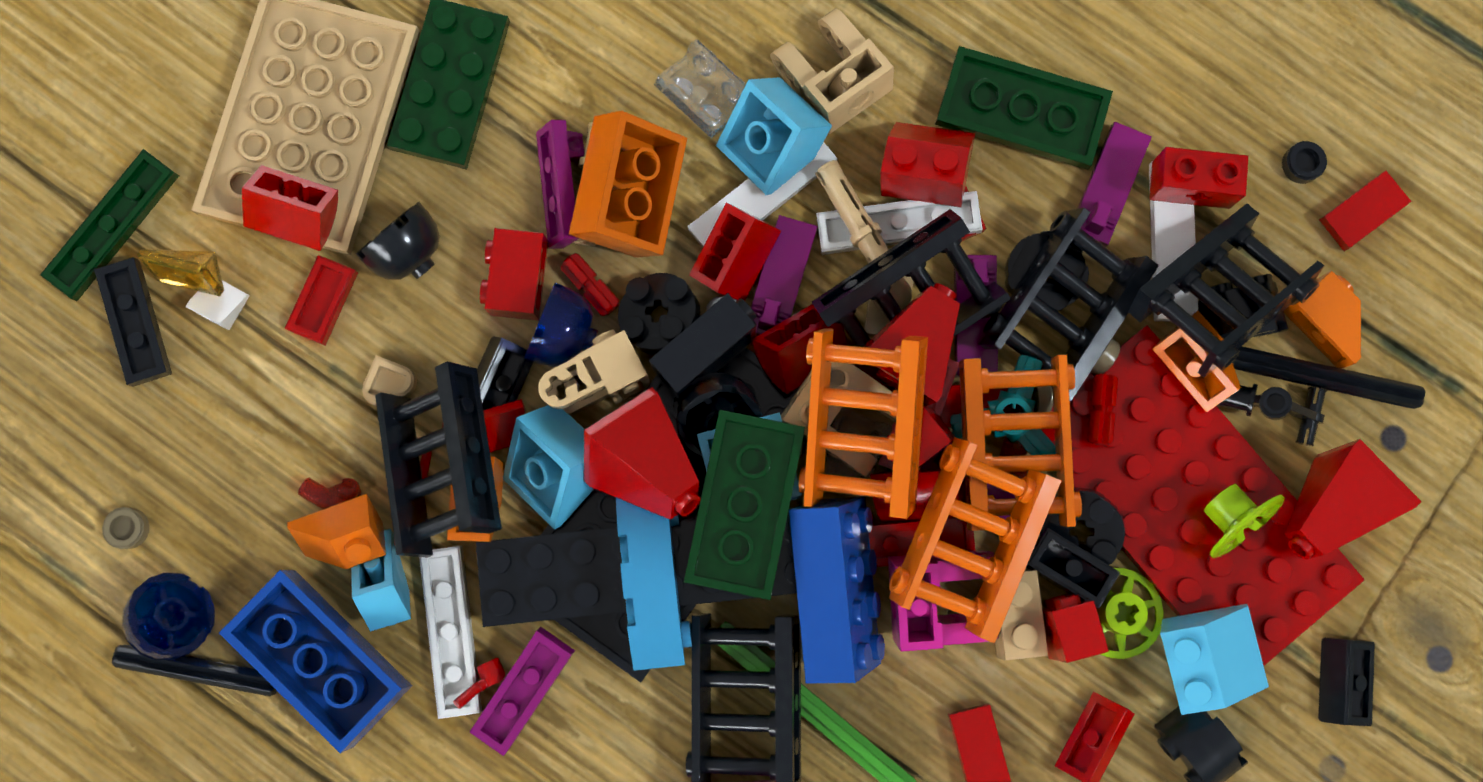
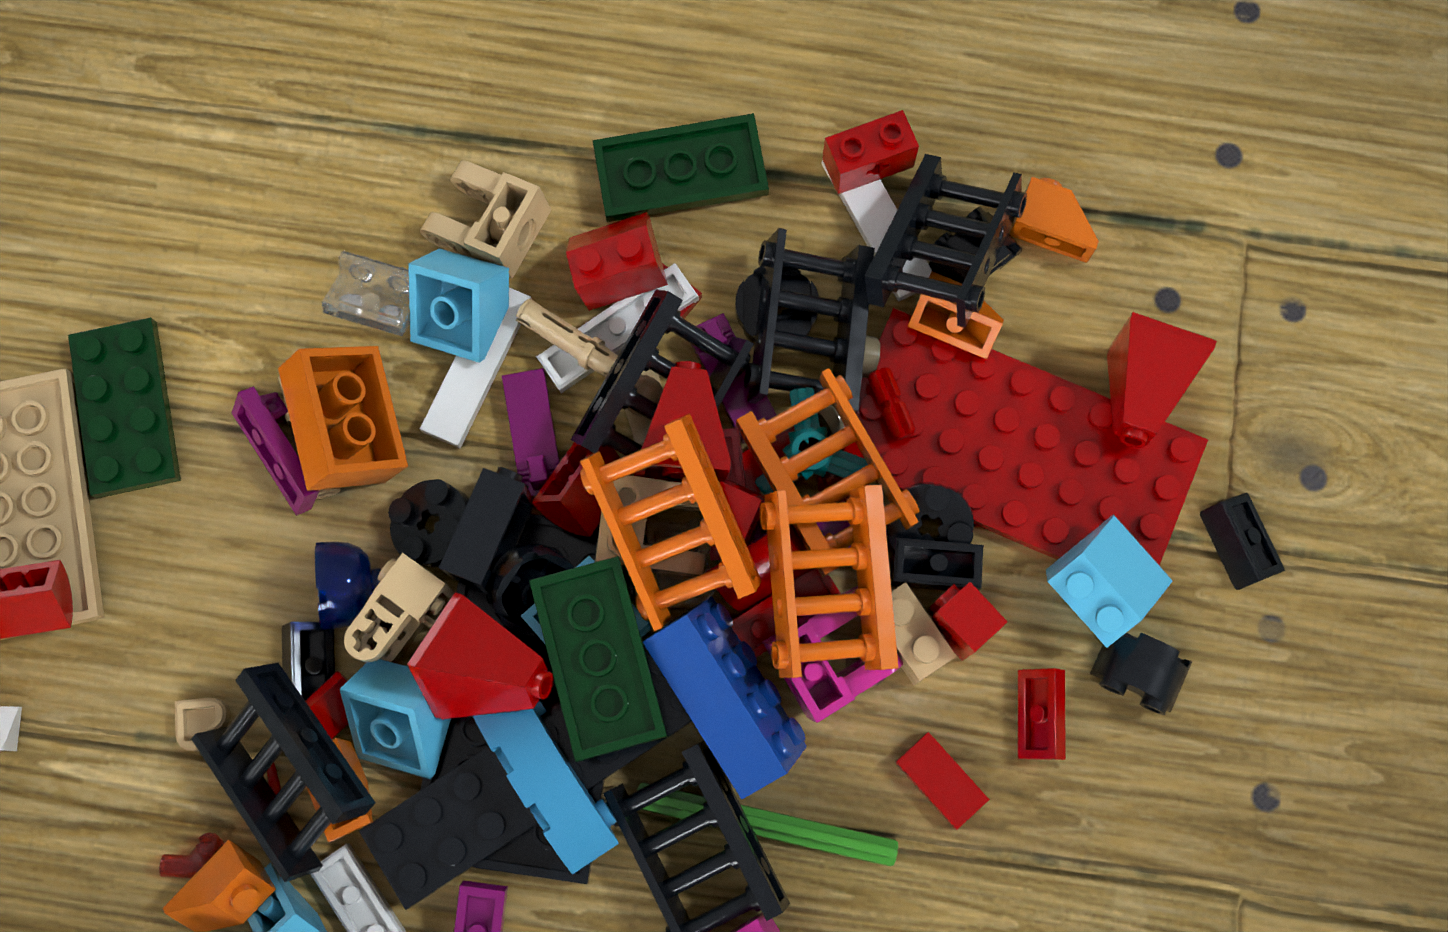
camera: 25 degrees left, 5 degrees down
red tile [284,255,358,346] -> none
black cylinder [356,202,440,280] -> none
red brick [480,228,548,321] -> none
red piece [561,253,620,316] -> none
red brick [689,202,781,301] -> none
magenta hinge [1077,122,1152,247] -> none
lime wheel [1096,568,1164,659] -> none
lime wheel [1204,484,1285,558] -> none
black pin [1218,384,1327,447] -> none
black axle [1232,346,1426,409] -> none
black tile [1282,141,1327,184] -> none
red tile [1319,170,1412,251] -> none

